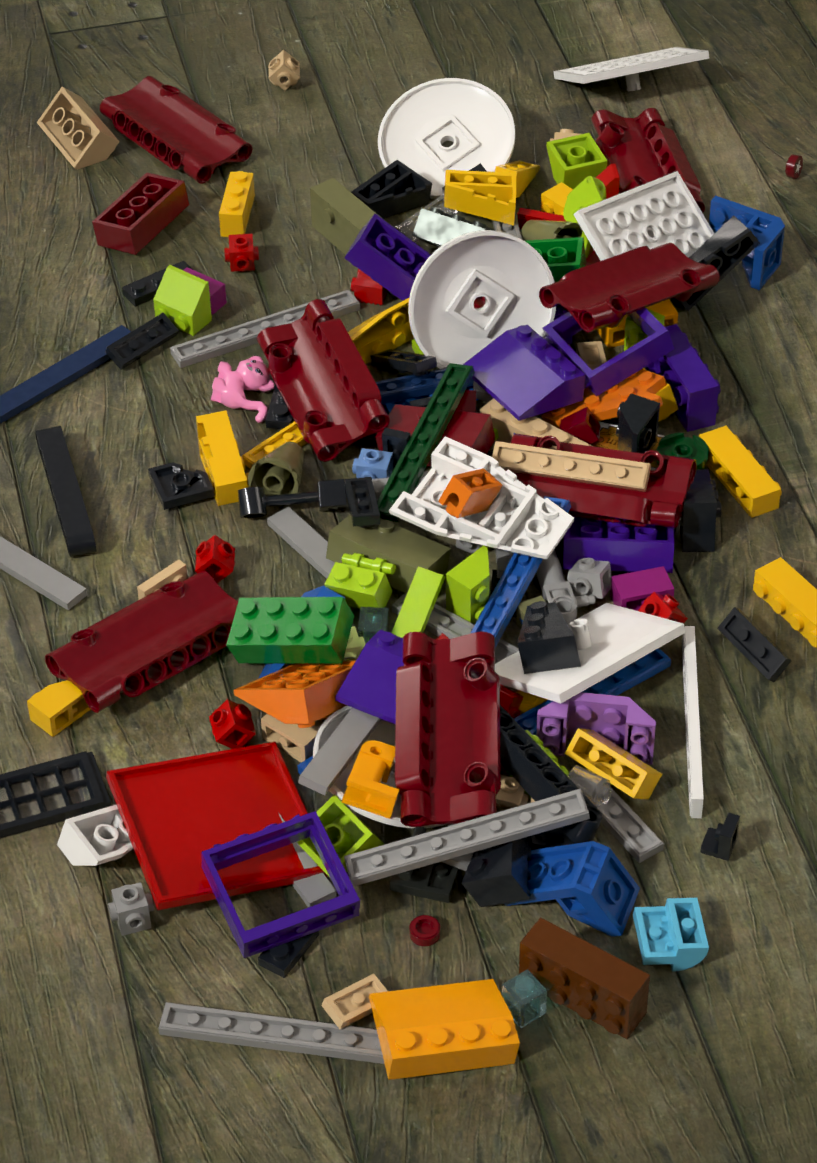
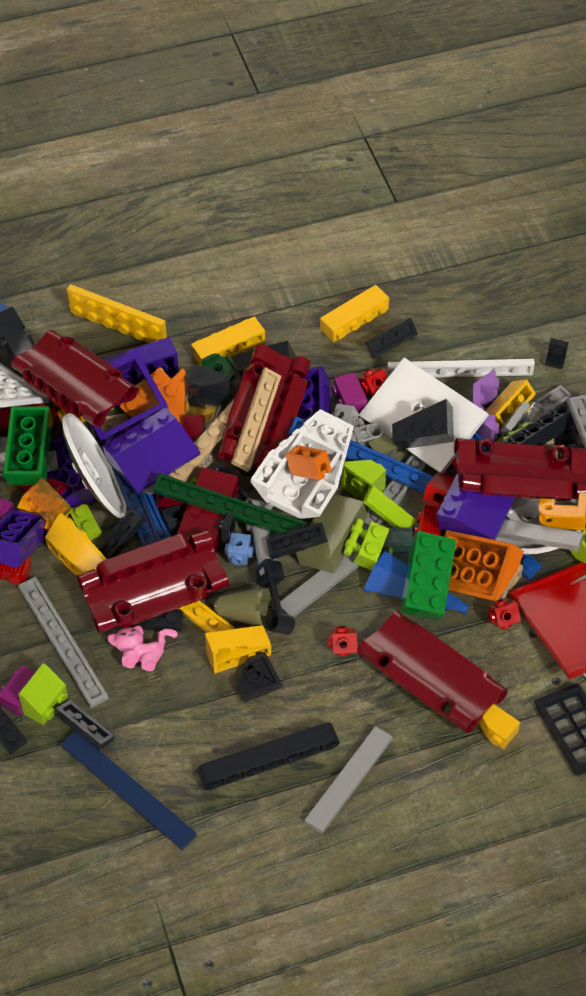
camera: 95 degrees left, 10 degrees up
tan plate [137,560,188,600] -> none
none -> yellow plate [67,284,167,343]
none -> light grey tile [498,401,529,437]

